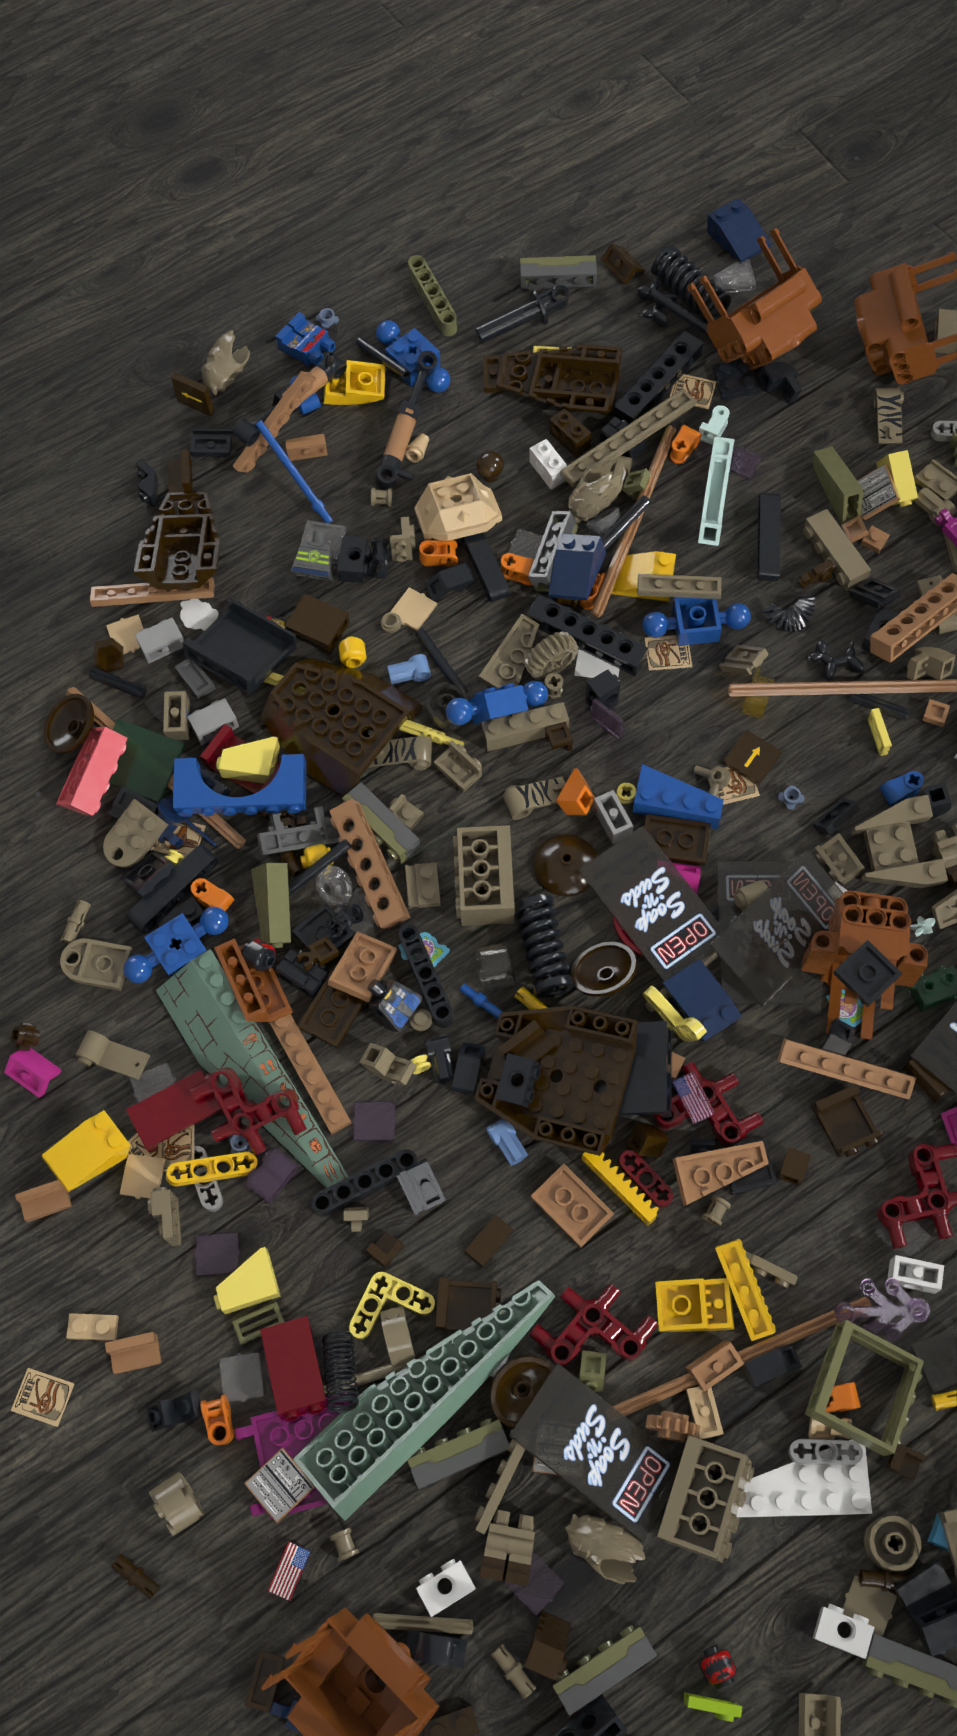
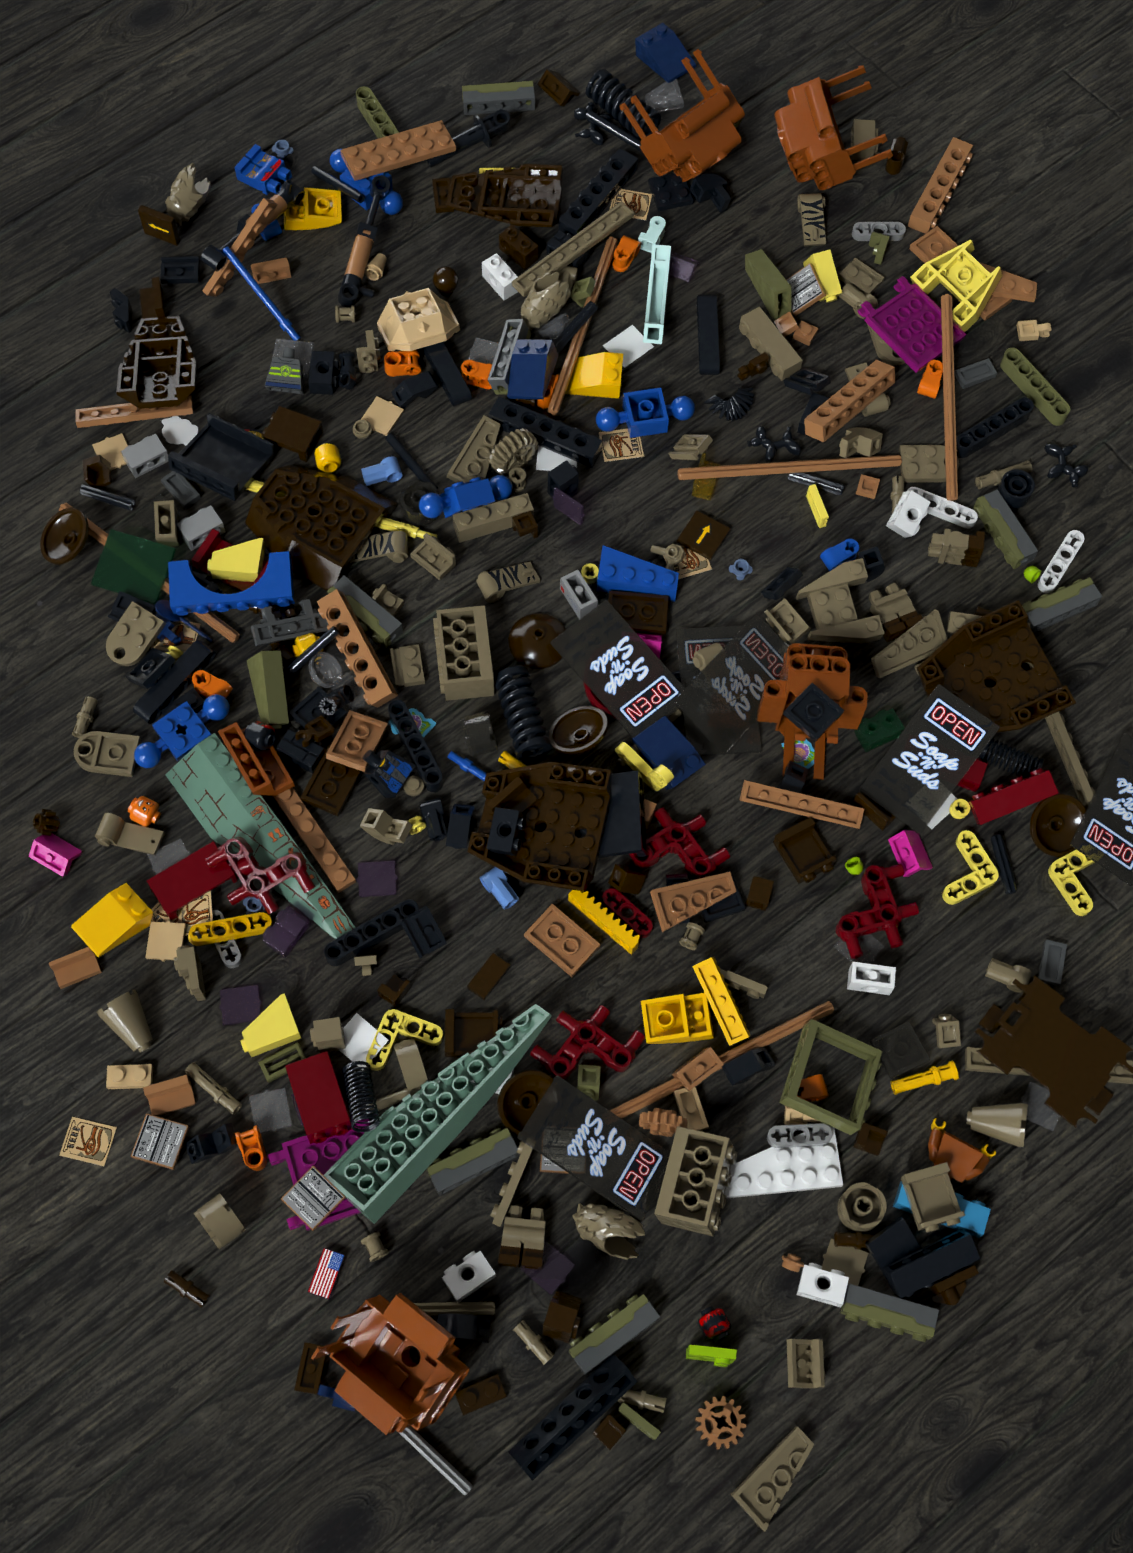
camera: 10 degrees left, 0 degrees up
coral slope [56,727,127,816] -> none
orange slope [556,768,595,815] -> none
dark tan tile [637,574,722,599] -> none
clear purple tile [673,1072,715,1124] -> none
clear purple plant [834,1278,930,1341] -> none
light aqua plant [910,916,935,937] -> none
none -> dark tan cone [97,989,153,1053]
none -> orange head [128,796,161,827]
none -> light grey tile [131,1114,190,1170]
none -> dark tan pin [185,1062,242,1115]
none -> dark tan brick [310,1017,346,1053]
none -> medium nougat plate [340,120,456,181]
none -> white sticker [340,1013,389,1070]
none -> white sticker [603,325,654,368]
none -> medium nougat plate [782,1253,804,1272]
none -> lime hinge [845,857,864,875]

